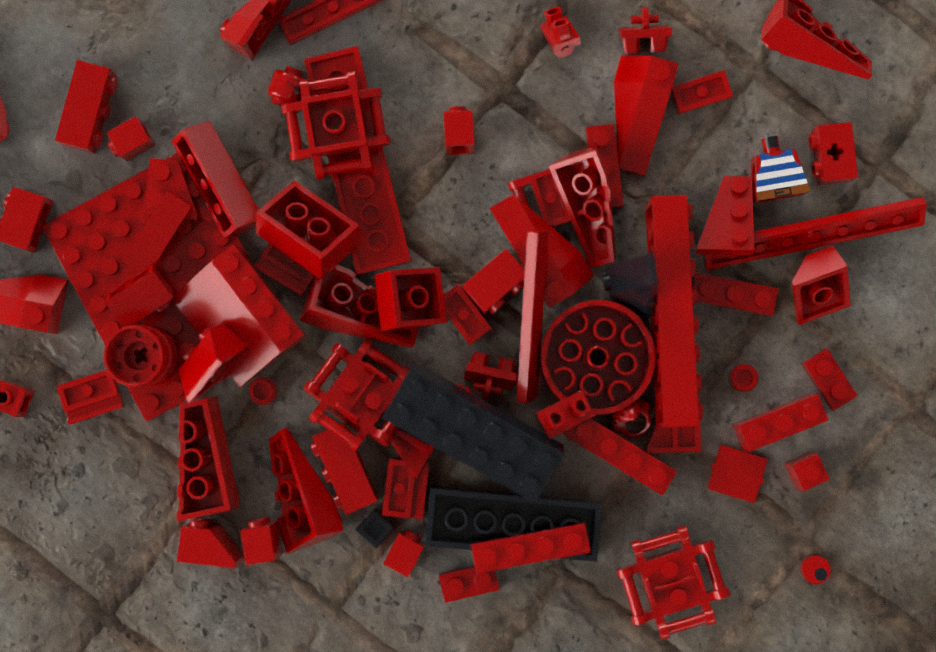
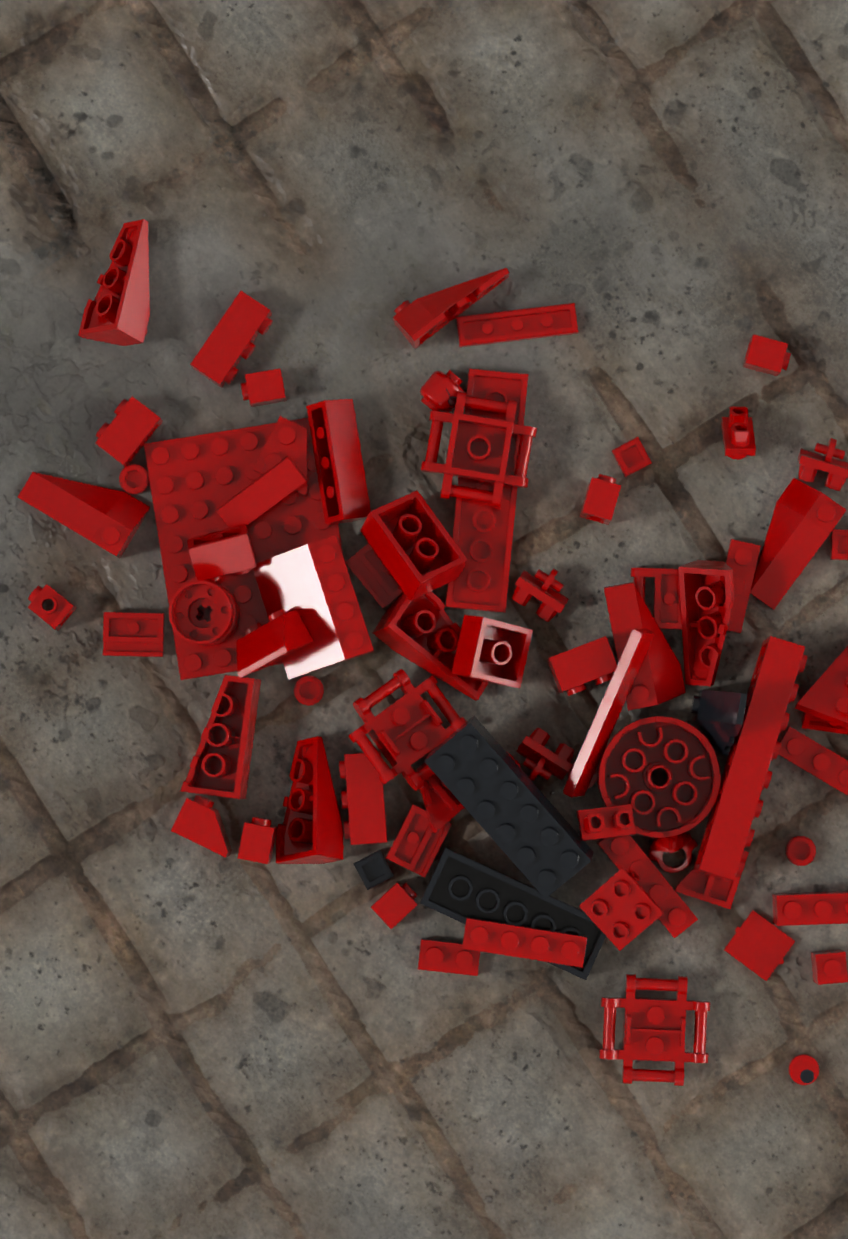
camera: 20 degrees right, 0 degrees up
red plate [444,284,492,346] -> none
none -> red tile [119,464,150,495]
none -> red hips [512,568,569,622]
none -> red hinge [579,867,664,951]
none -> red tile [611,437,652,477]

